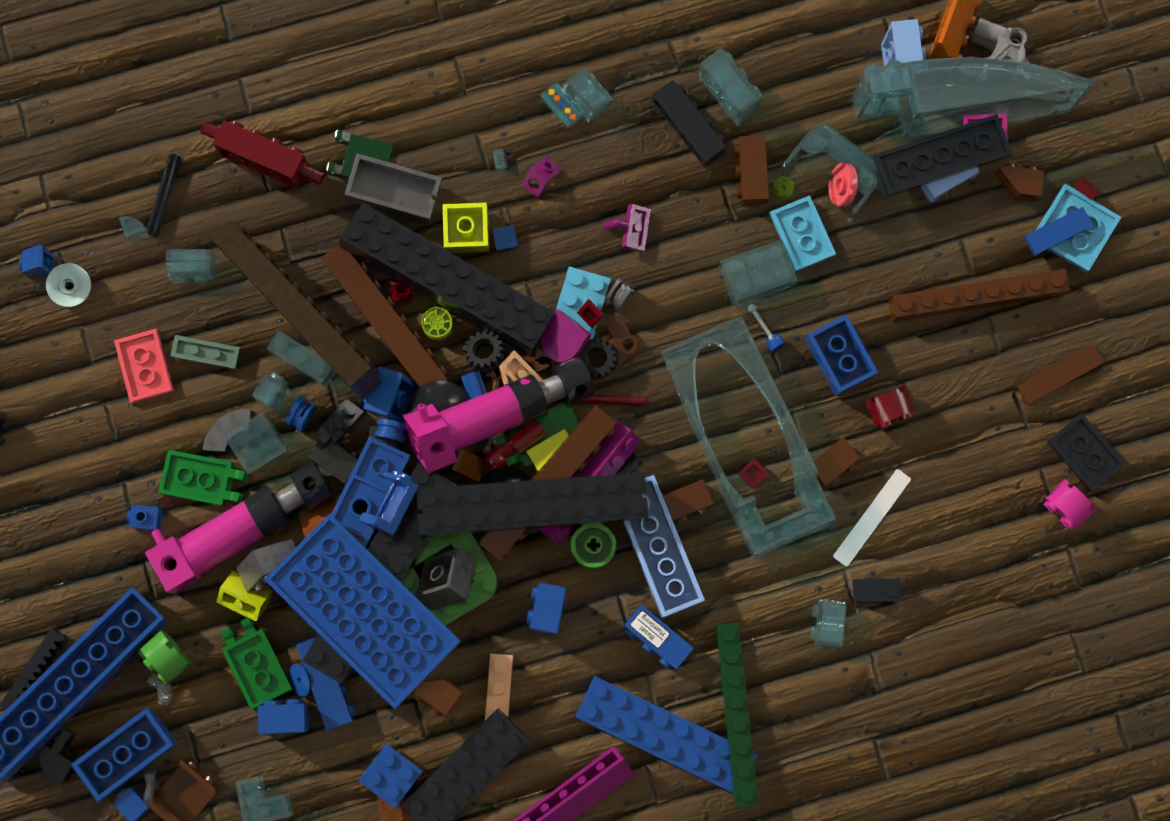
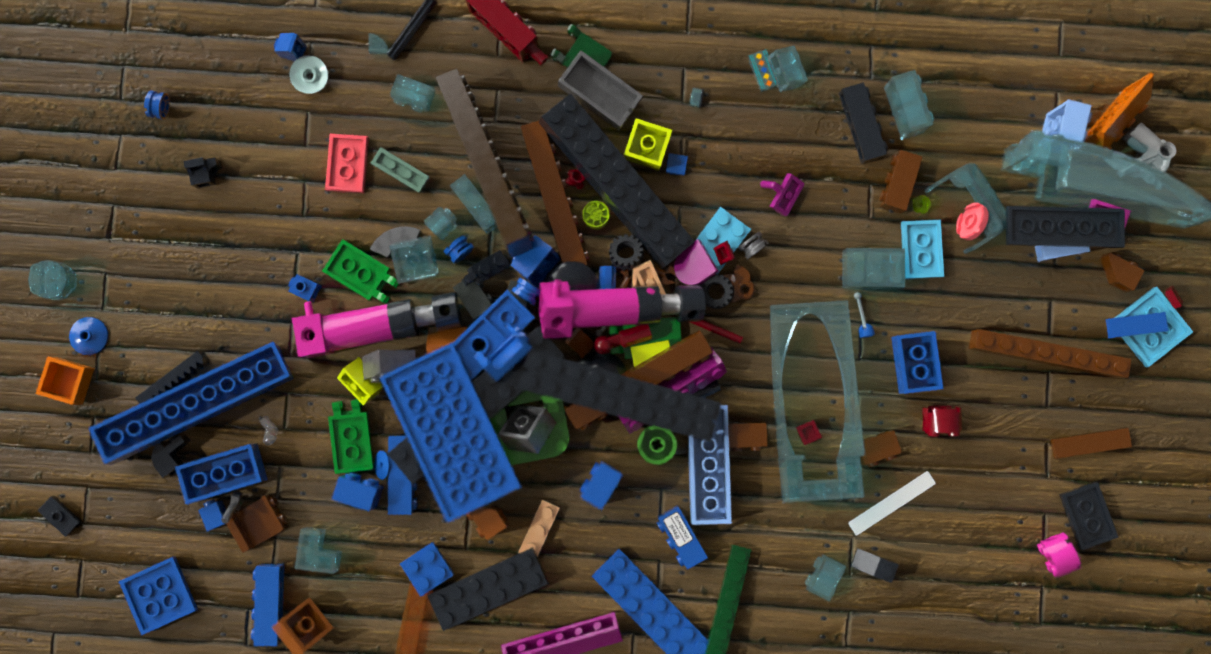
camera: 20 degrees right, 5 degrees up
bright green brick [137,630,191,685] -> none
magenta bracket [522,157,562,197] -> none

